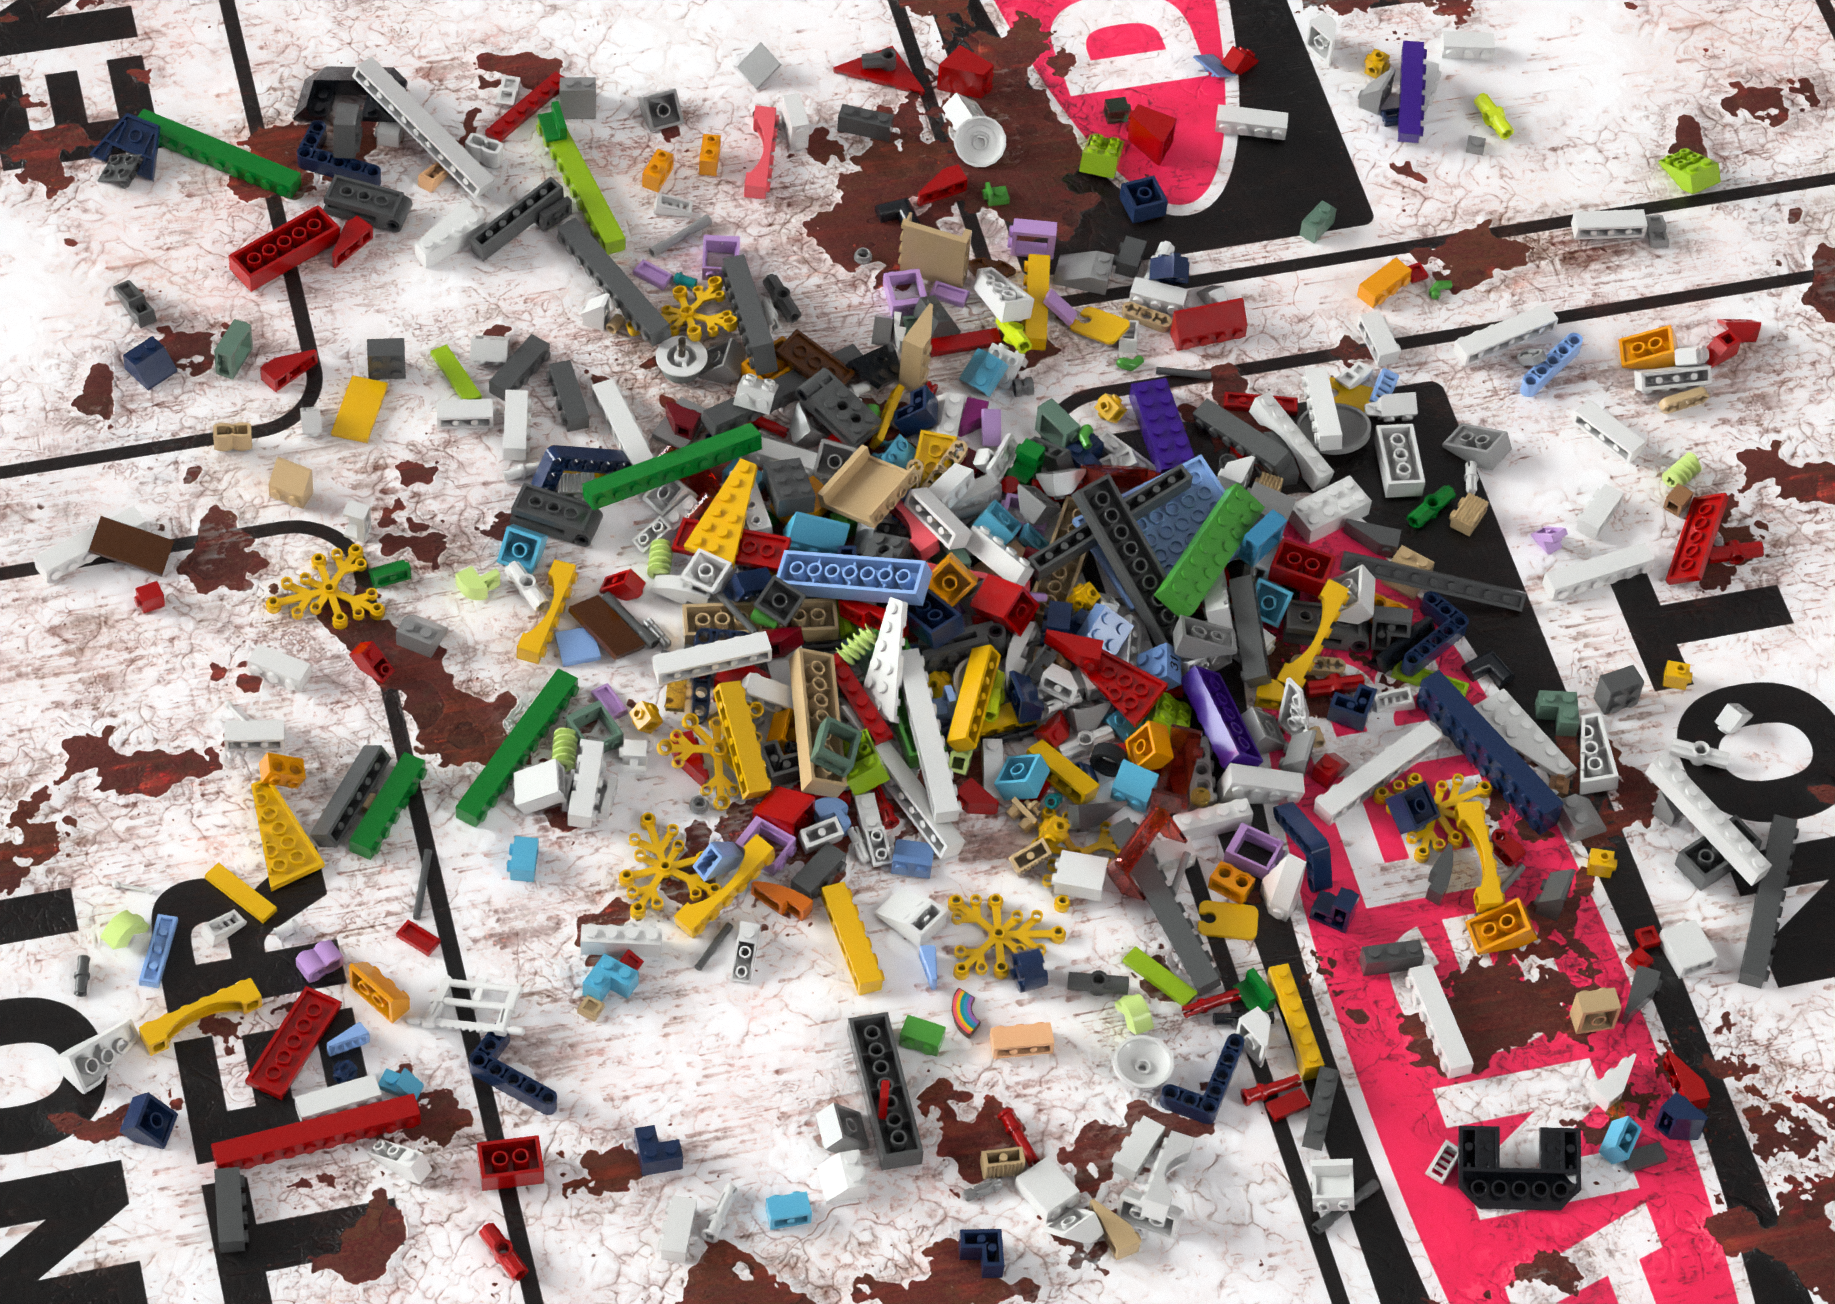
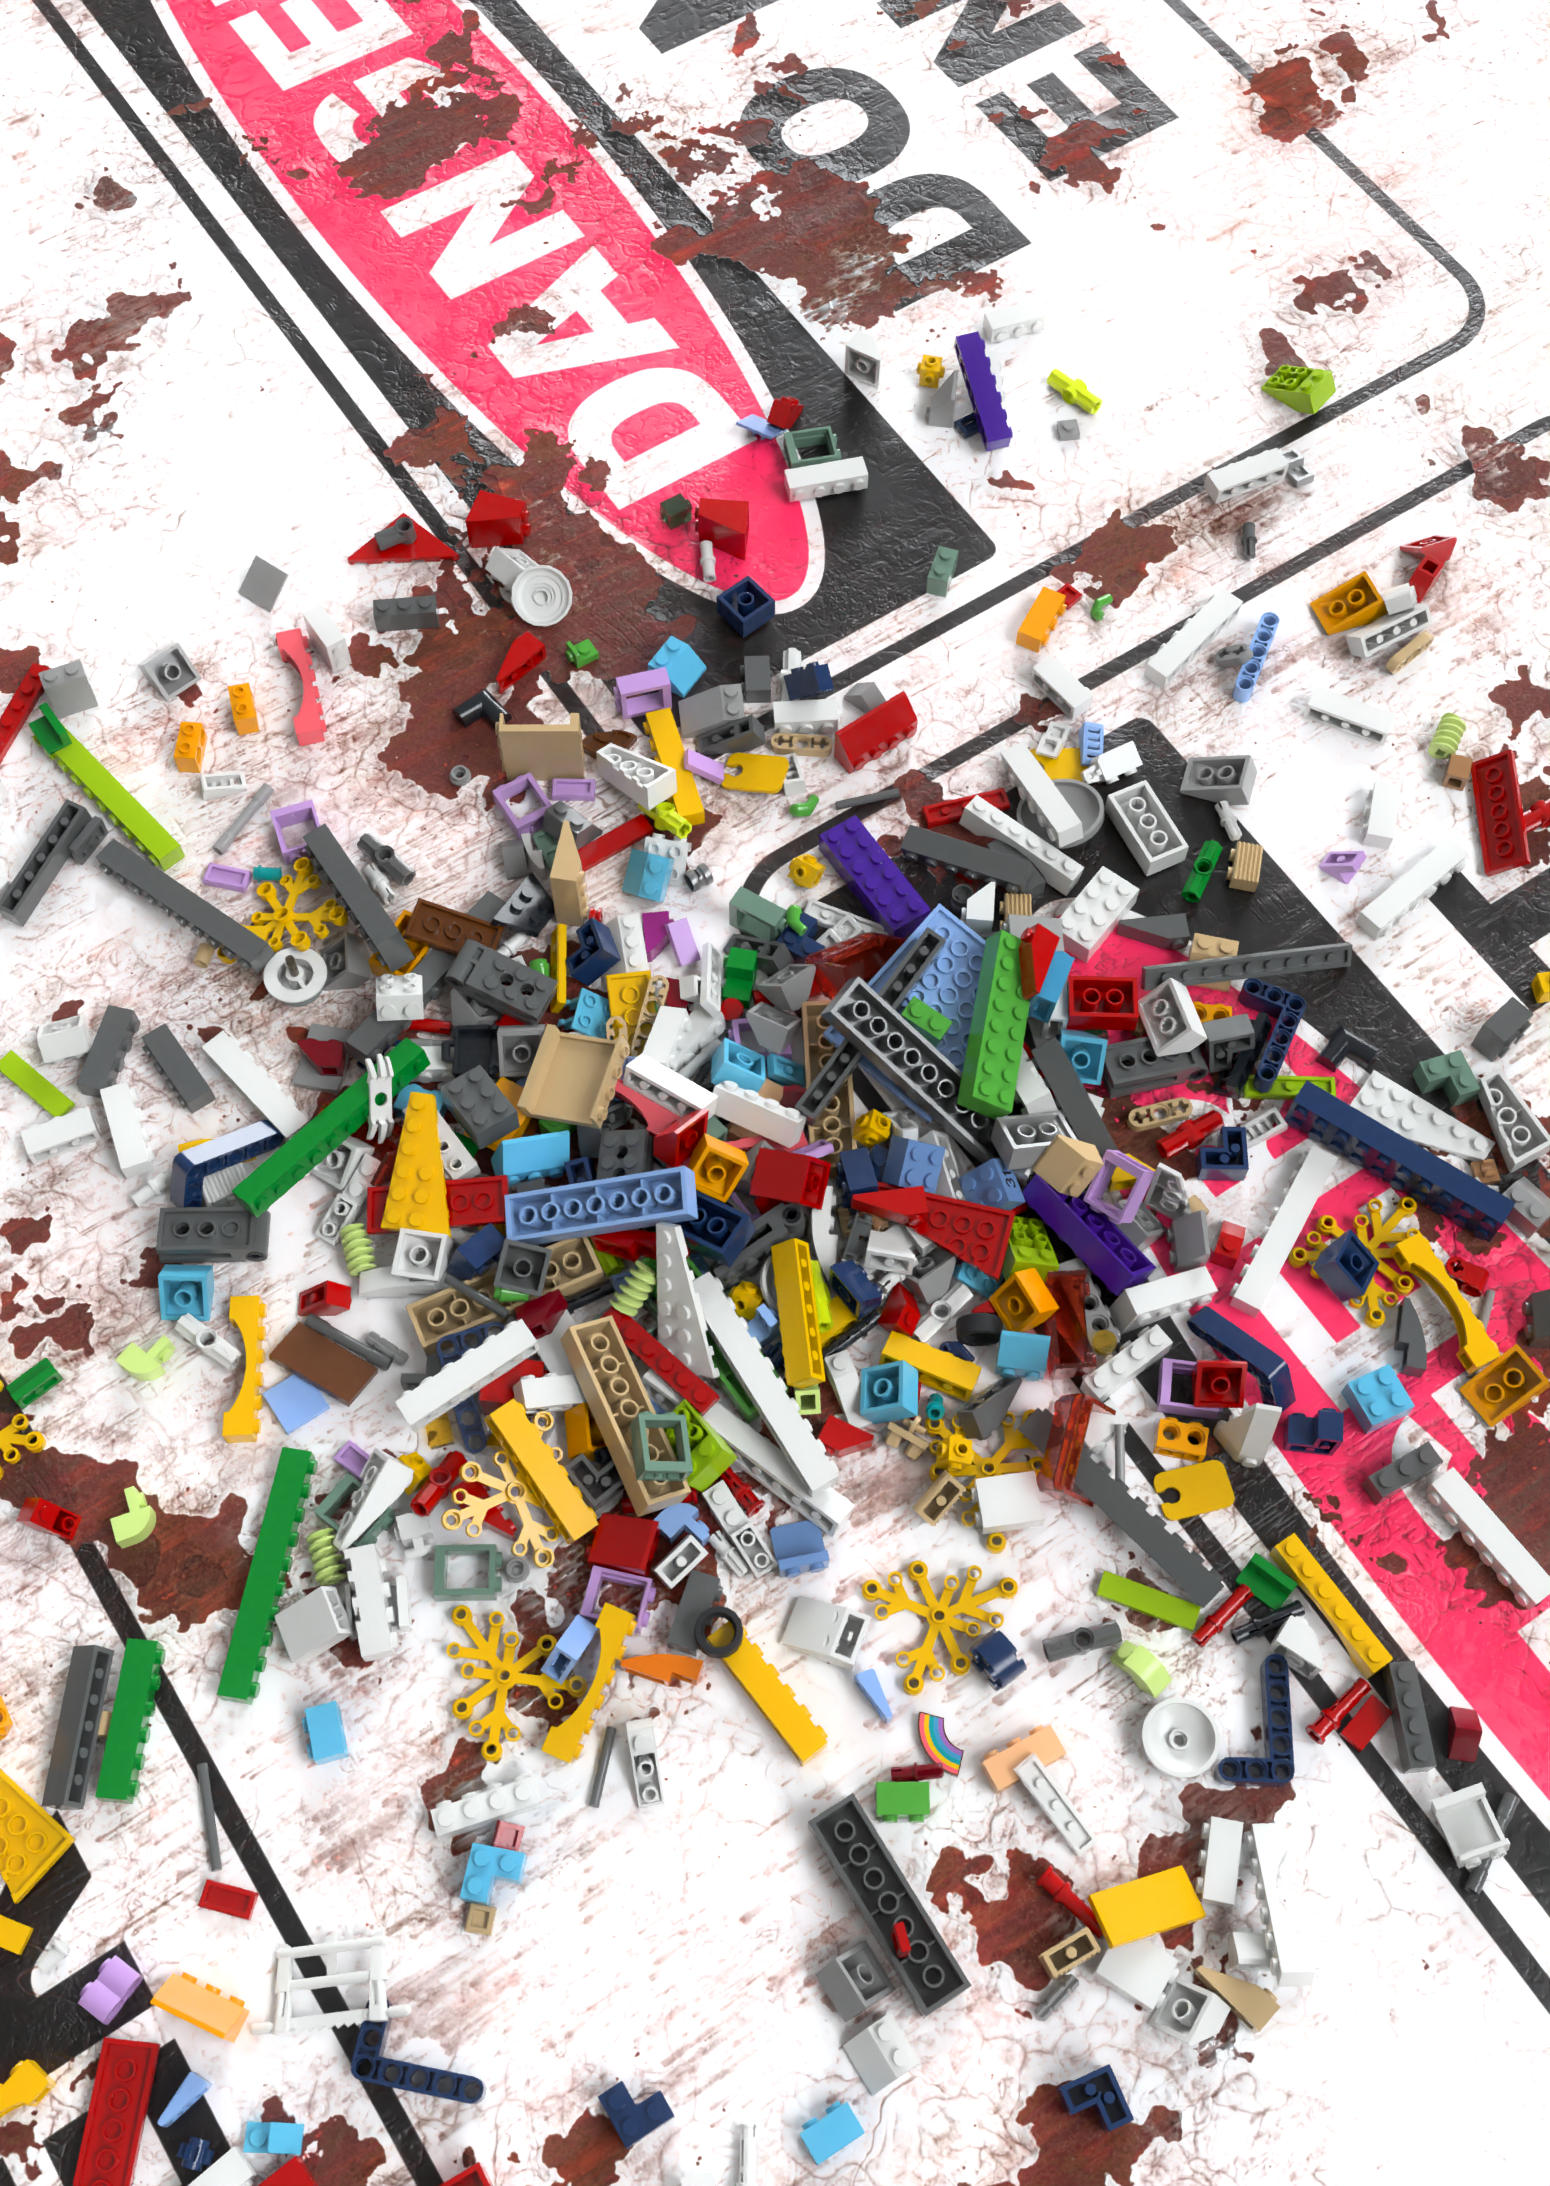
camera: 15 degrees left, 10 degrees up
light grey slope [396,614,448,658] -> none
white slope [580,293,610,331] -> none
lime slope [1079,134,1125,179] -> none
yellow arch [1276,579,1350,688] -> none
none -> yellowish green brick [110,1486,156,1549]
none -> white wedge [333,1447,414,1552]
none -> white piece [365,1054,394,1144]
none -> red piece [410,1450,468,1517]
none -> sand green window [433,1544,503,1602]
none -> black piece [441,1025,500,1079]
none -> medium azure slope [648,636,707,698]
none -> red slope [653,1108,709,1168]
none -> black tyre [694,1606,743,1659]
none -> dark grey slope [696,714,766,756]
none -> white pin [699,540,716,582]
none -> sand green window [783,426,841,469]
none -> dark red axle [891,1762,944,1782]
none -> bright green brick [901,996,952,1048]
none -> white tile [1013,1753,1099,1857]
none -> red slope [1019,923,1060,1000]
none -> tan slope [1032,1134,1104,1198]
none -> lavender window [1083,1149,1155,1225]
none -> yellow tile [1087,1865,1206,1950]
none -> red slope [1191,1360,1248,1408]
none -> dark grey axle [1241,522,1257,560]
none -> medium azure brick [1341,1364,1415,1435]
none -> dark red slope [1447,1706,1483,1763]

